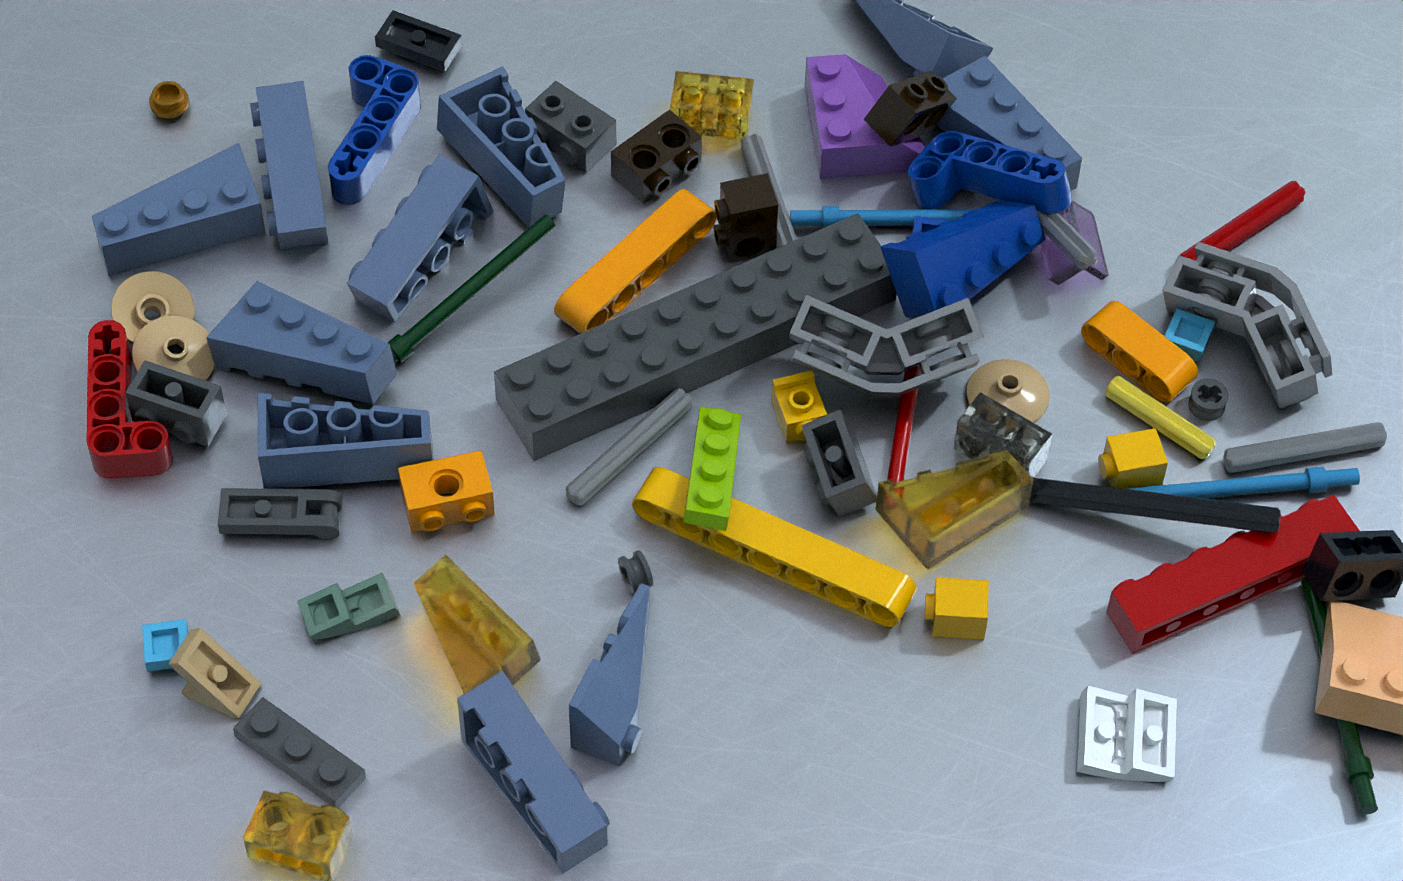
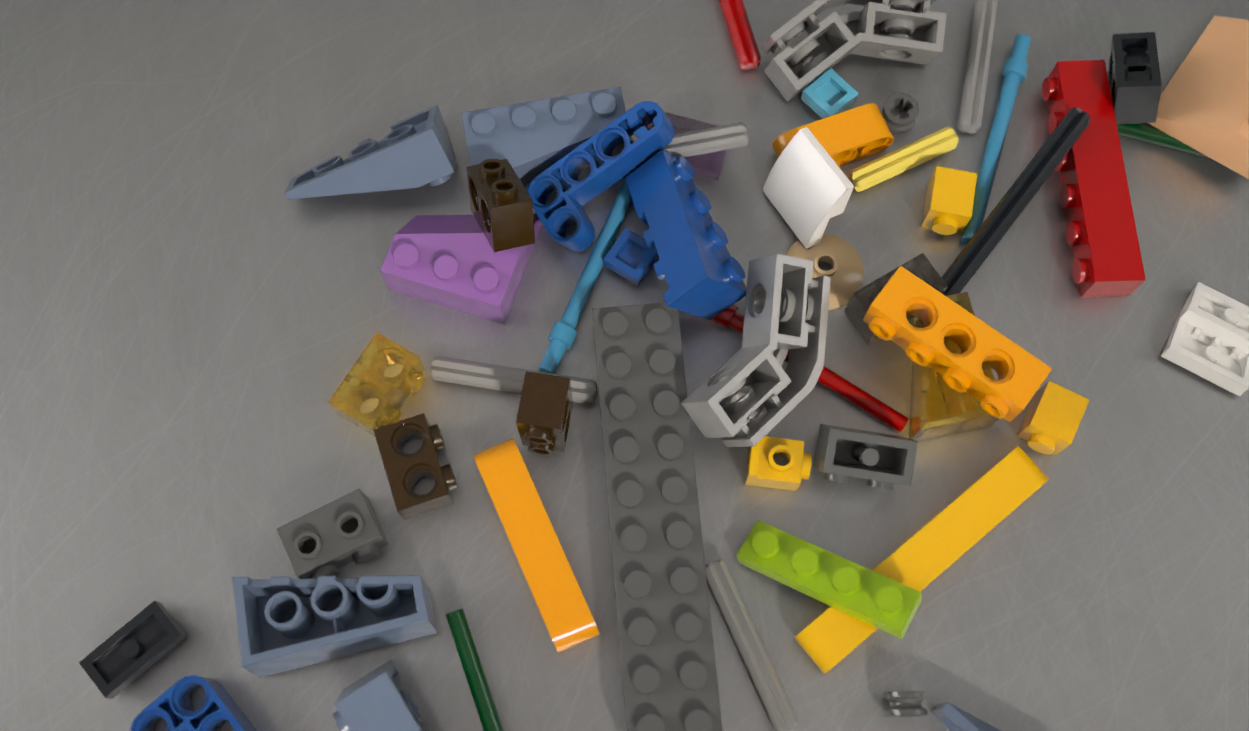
camera: 65 degrees left, 15 degrees up
none -> white slope [762,127,854,249]
none -> light orange brick [863,266,1052,422]

